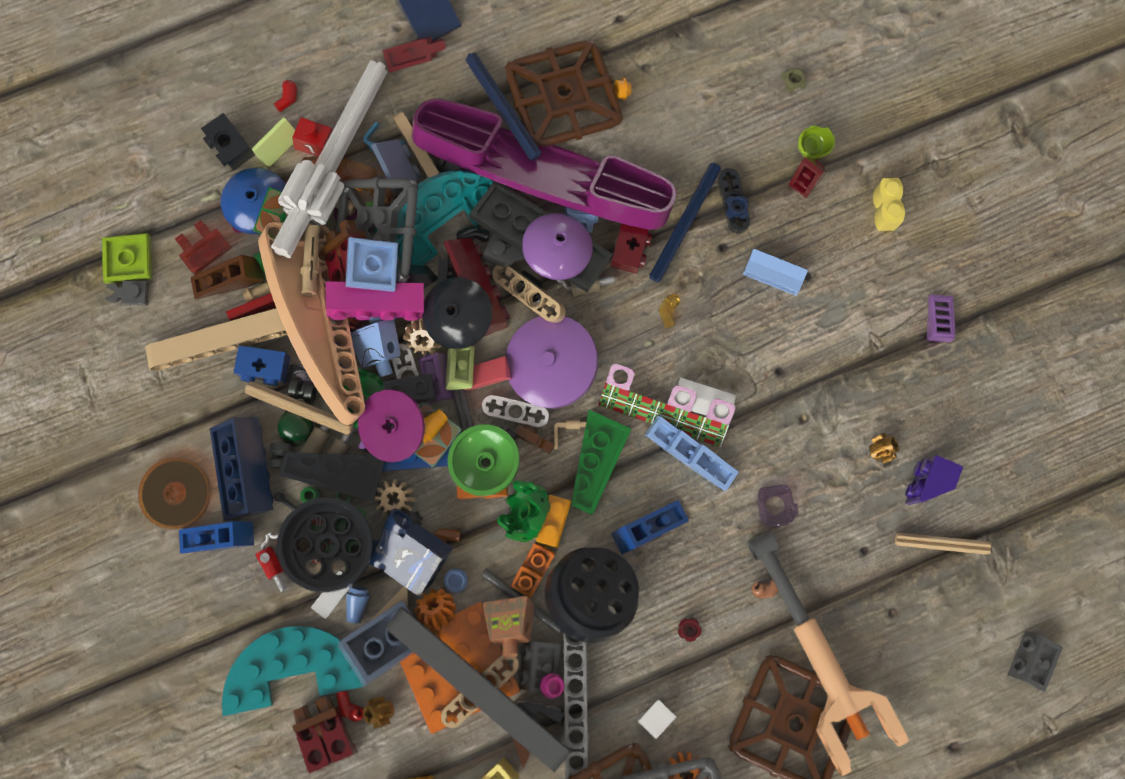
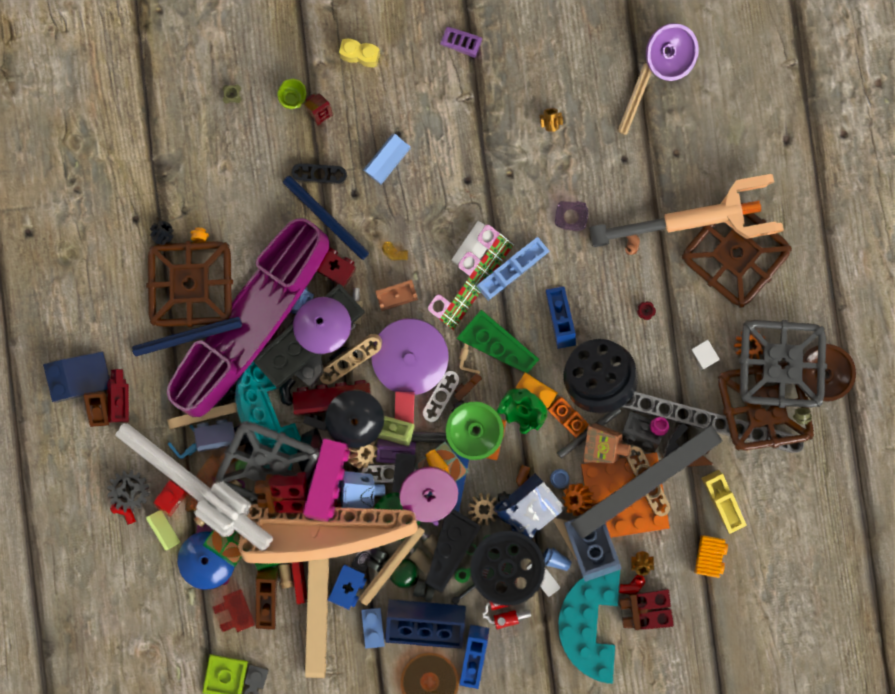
camera: 75 degrees left, 5 degrees up
black brick [201,113,255,171] -> none
tan pin [300,225,320,297] -> none
light blue plate [345,237,398,292] -> none
dark blue plate [726,196,749,219] -> none
dark purple slope [905,455,964,505] -> none
dark grey bracket [1008,631,1063,692] -> none
none -> reddish brown slope [84,392,110,427]
none -> dark grey gear [107,470,149,513]
none -> black gear [150,220,174,245]
none -> medium blue plate [361,607,385,649]
none -> nougat hinge [375,280,418,311]
none -> medium lavender dish [646,23,699,81]

